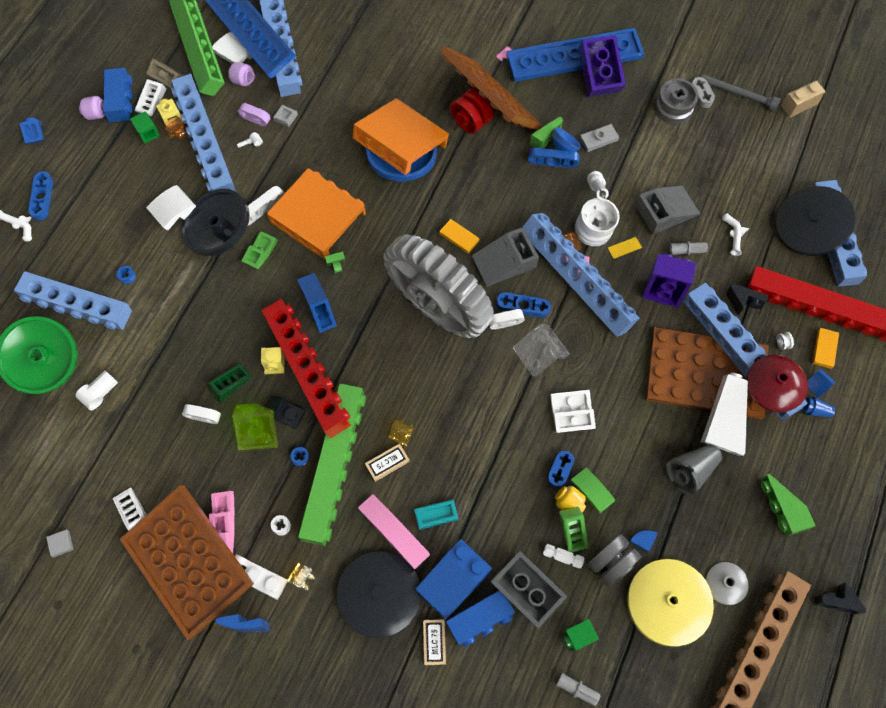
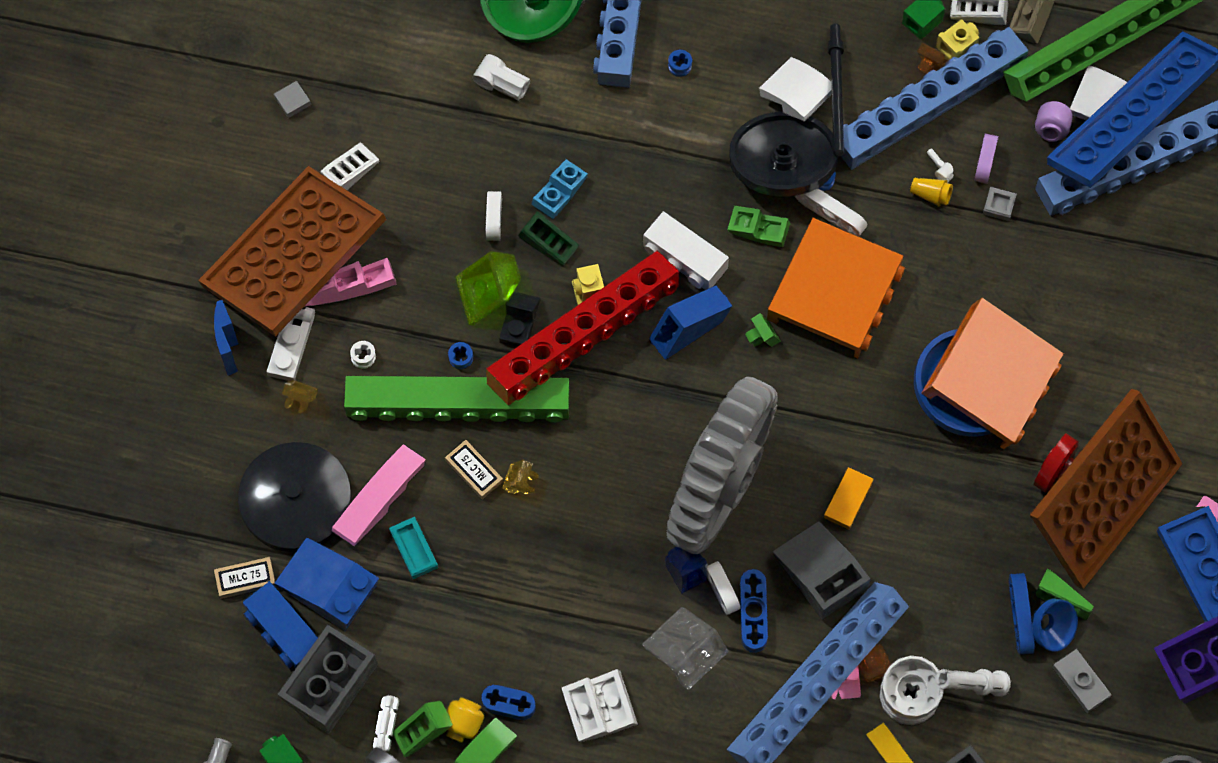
camera: 80 degrees right, 0 degrees up
none -> dark azure slope [532,159,588,219]
none -> white brick [643,211,729,290]
none -> clear blue slope [665,546,708,594]
none -> black bar [828,24,844,157]
none -> yellow cone [910,178,953,206]

